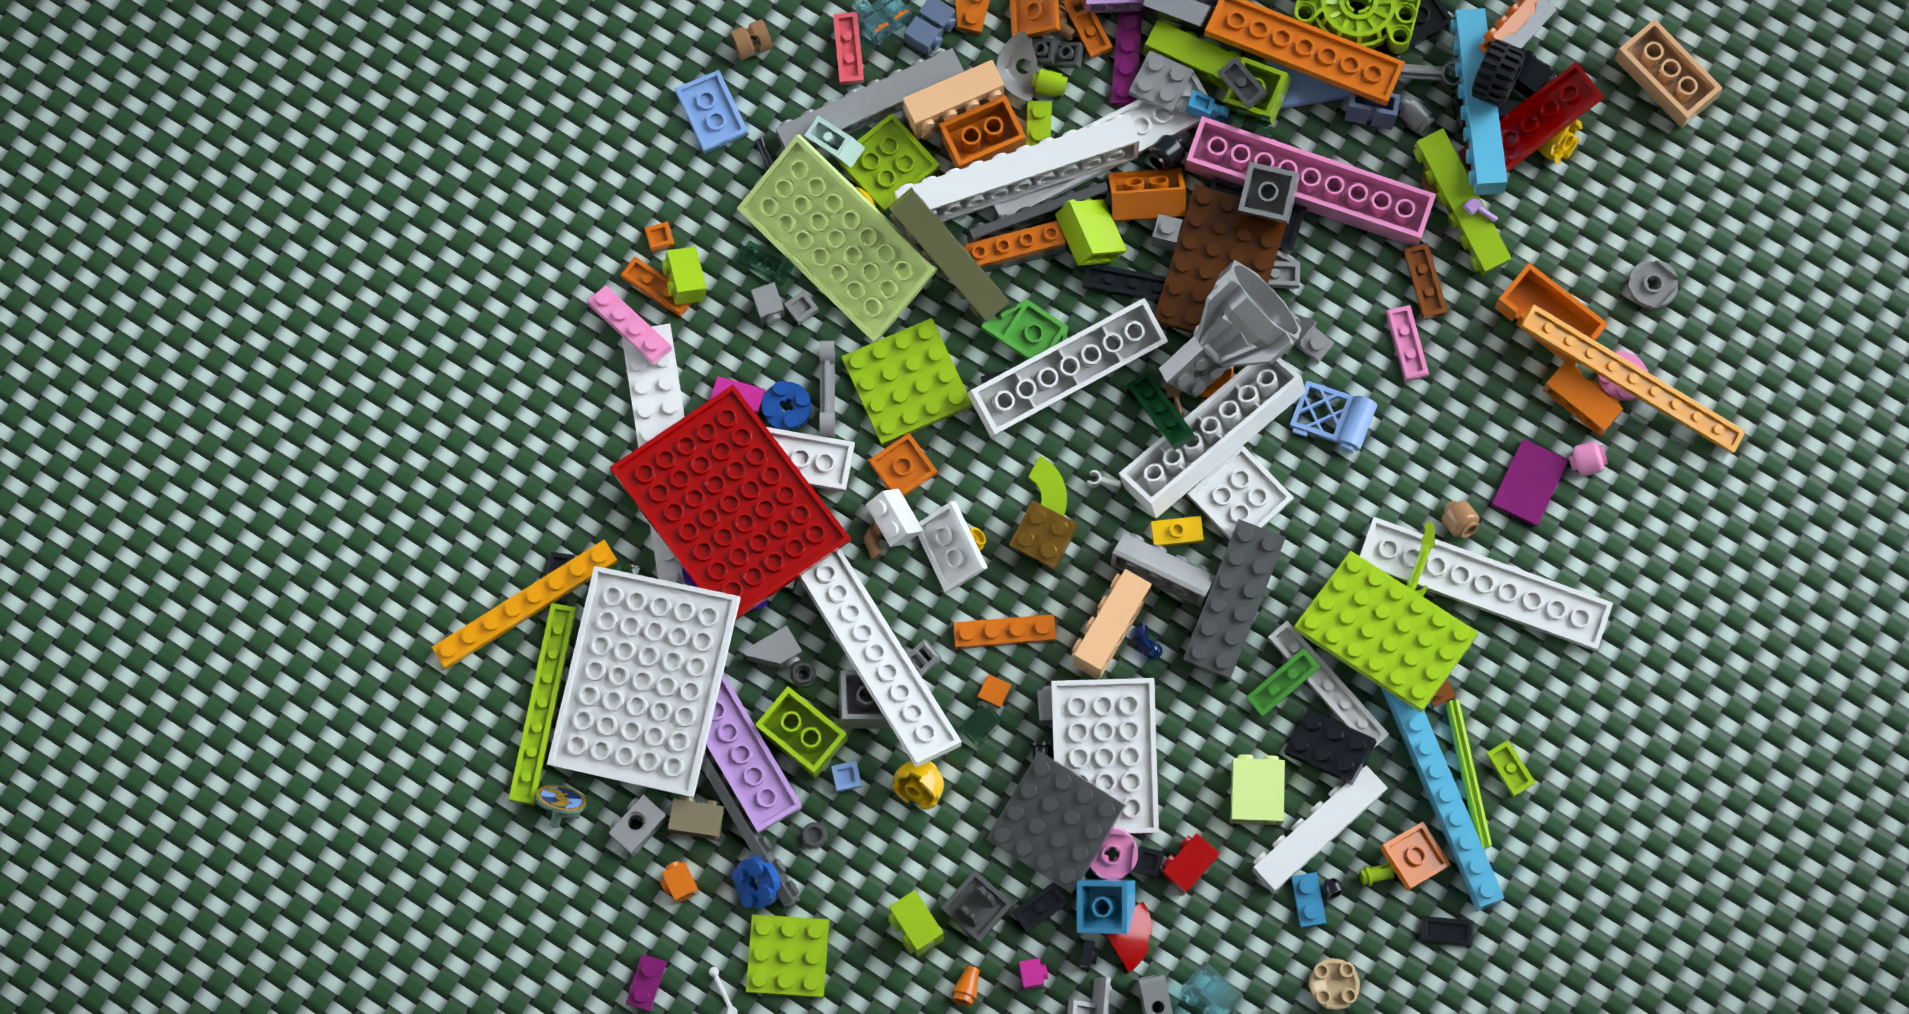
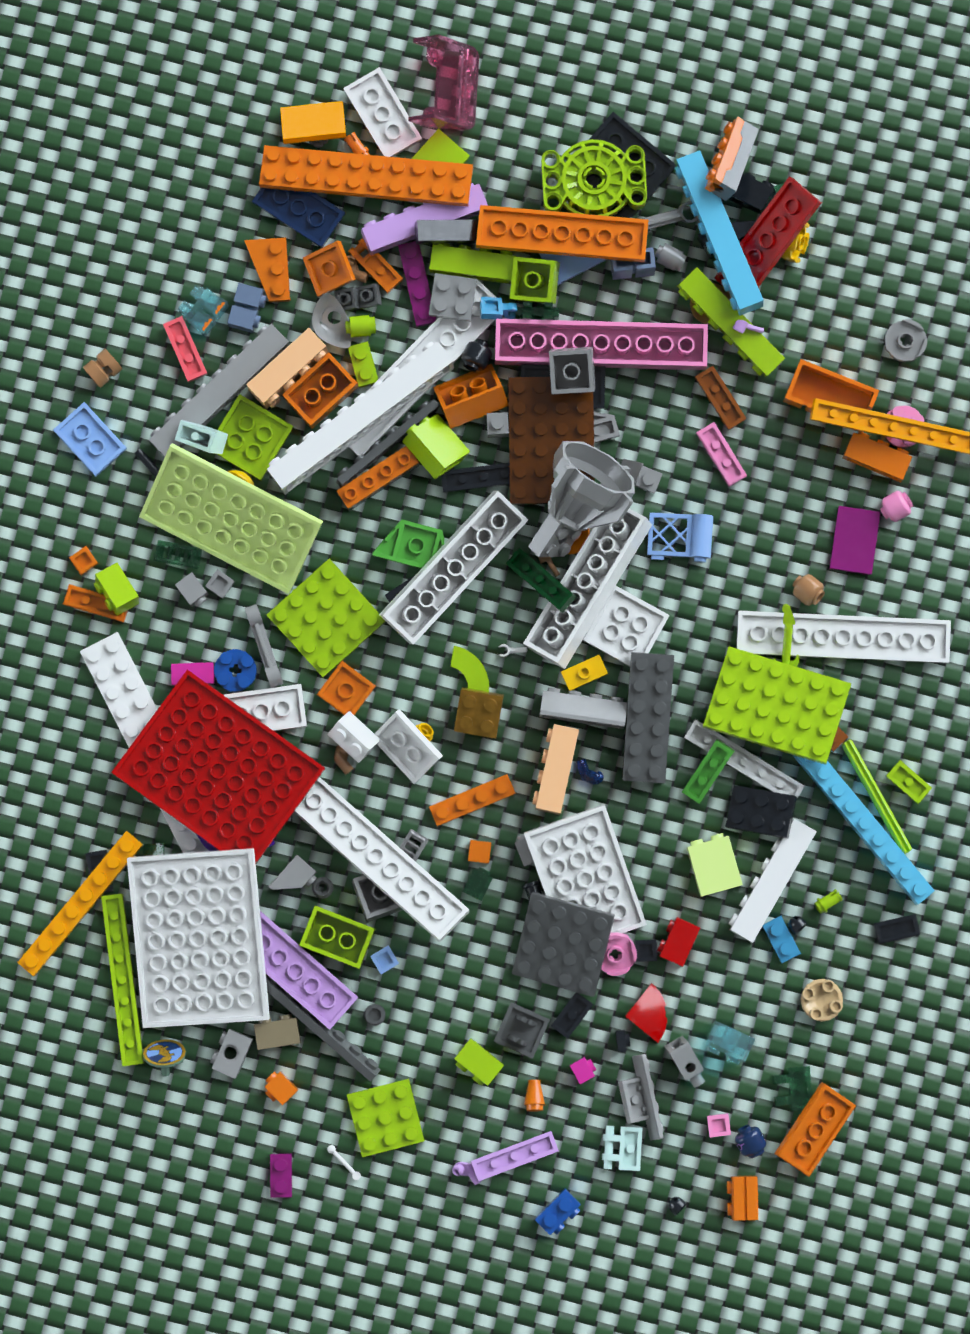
camera: 15 degrees left, 10 degrees up
bright pink plate [587,286,672,365] -> none
blue plate [731,856,780,909] -> none
olive brick [889,187,1009,321] -> none
yellow cylinder [892,760,944,810] -> none
dark azure slope [1077,879,1135,934] -> none
dark grey plate [1217,56,1268,110] -> none
orange plate [1380,822,1451,891] -> none
black tyre [1472,39,1525,108] -> none
light nougat brick [1614,19,1722,128] -> none

